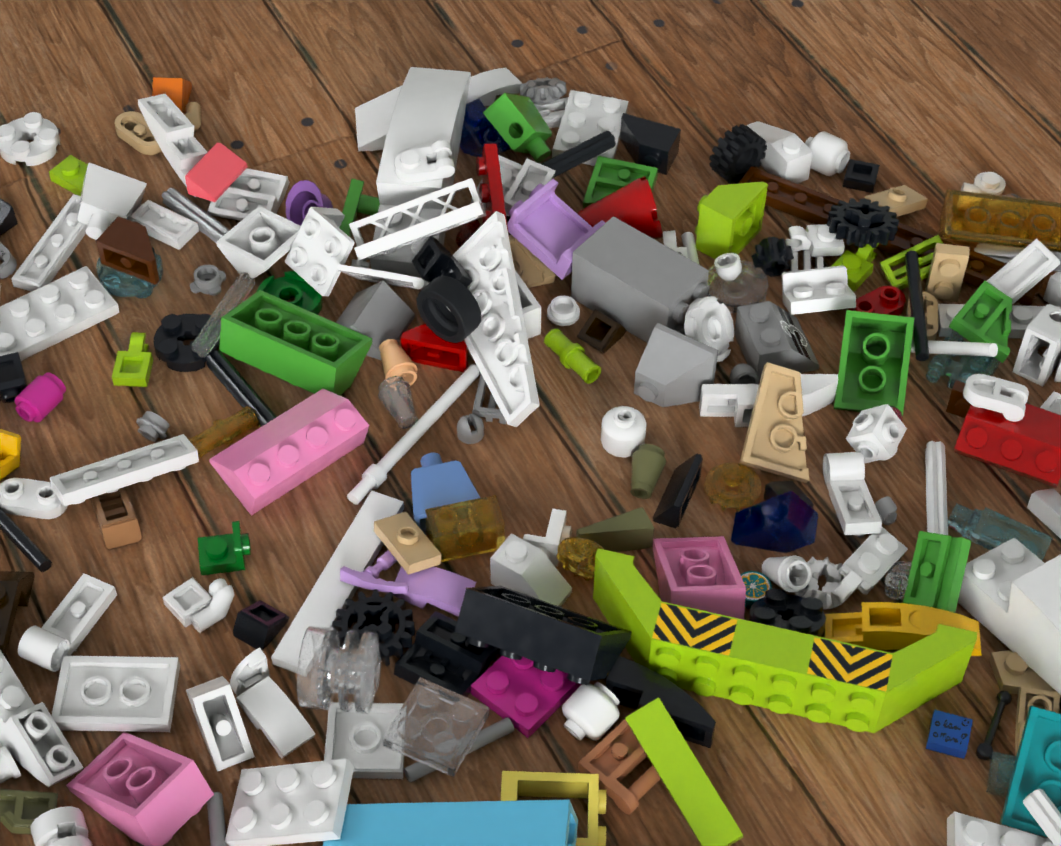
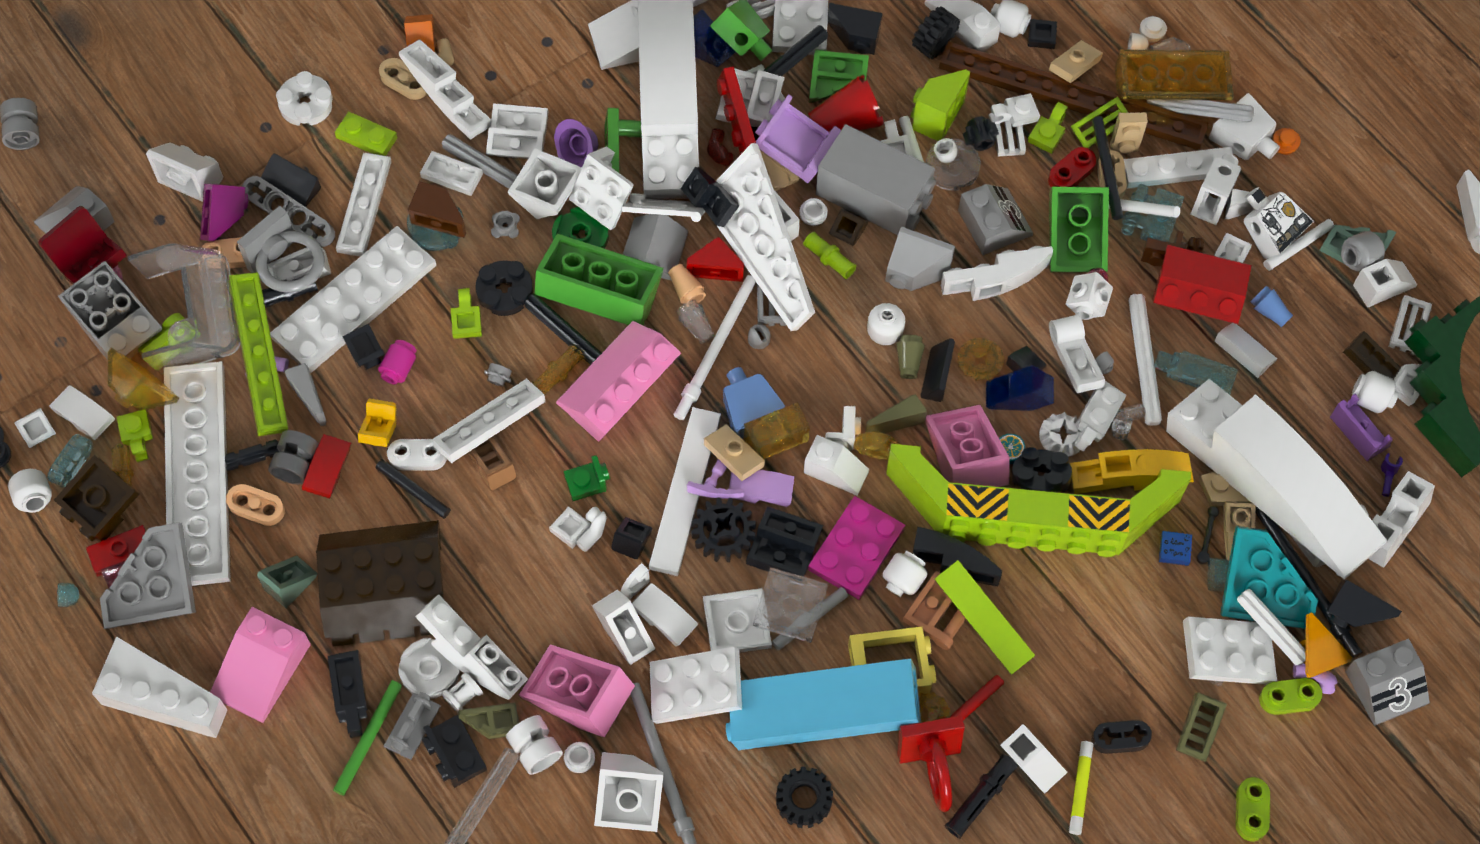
camera: 10 degrees left, 15 degrees up
white plate [18,573,117,672] -> none
white plate [51,656,180,732] -> none
white torso [77,163,147,240] -> none
coral slope [185,142,248,202] -> none
clear axle [191,272,255,357] -> none
clear wheel [297,626,381,714] -> none
white fence [349,178,486,261] -> none
white plate [394,140,455,183] -> none
black tyre [416,276,481,343] -> none
black slope [455,586,632,685] -> none
white tile [684,296,735,362] -> none
light grey hinge [730,363,759,384] -> none
tan wing [739,362,810,483] -> none
white cone [762,555,811,592] -> none
white bracket [782,265,856,315] -> none
black gear [827,198,899,248] -> none
bright green plate [903,531,971,613] -> none
bright green wing [949,281,1012,363] -> none
white plate [963,374,1029,422] -> none
white tile [986,238,1060,304] -> none

